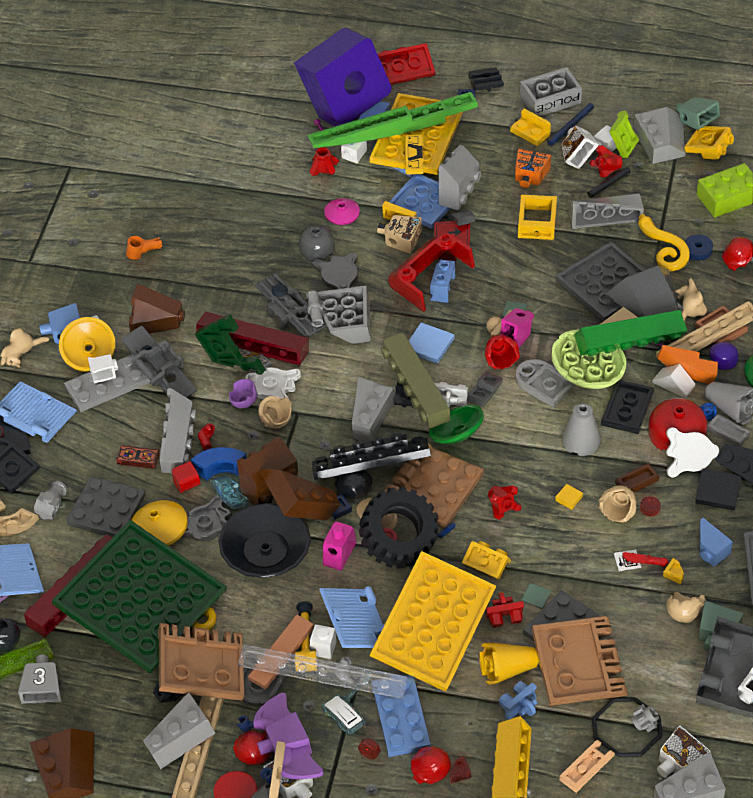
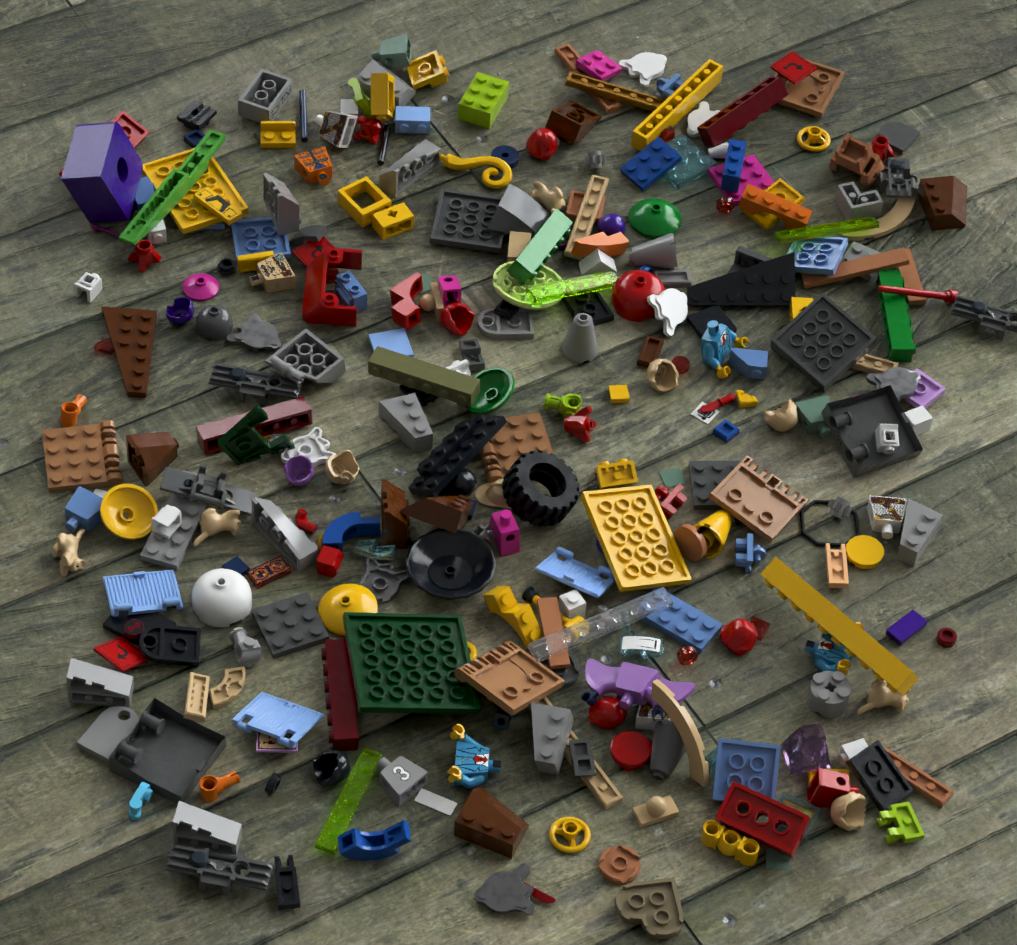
camera: 50 degrees left, 0 degrees up
none -> medium nougat hinge [42,420,123,493]
none -> white window [74,272,102,303]
none -> clear red tile [94,338,114,355]
none -> reddish brown wing [101,306,157,398]
none -> dark purple hair [166,297,194,325]
none -> white cylinder [192,568,252,627]
none -> tan animal [193,508,241,546]
none -> black plate [217,258,236,275]
none -> dark blue tile [222,556,250,576]
none -> yellow window [371,73,395,122]
none -> yellow brick [372,202,414,240]
none -> red arch [390,272,423,331]
none -> light blue brick [395,106,430,134]
none -> white sticker [415,788,457,815]
none -> dark azure torso [447,724,501,789]
none -> light grey gear [472,523,495,545]
none -> yellow arch [483,586,544,649]
none -> black tile [494,299,519,321]
none -> clear neon green tile [525,270,619,303]
none -> lime connector [543,393,582,419]
none -> dark grey slope [569,738,596,778]
none -> nougat tile [673,524,707,561]
none -> dark azure torso [701,320,749,379]
none -> blue tile [713,419,740,443]
none -> yellow tile [846,535,884,569]

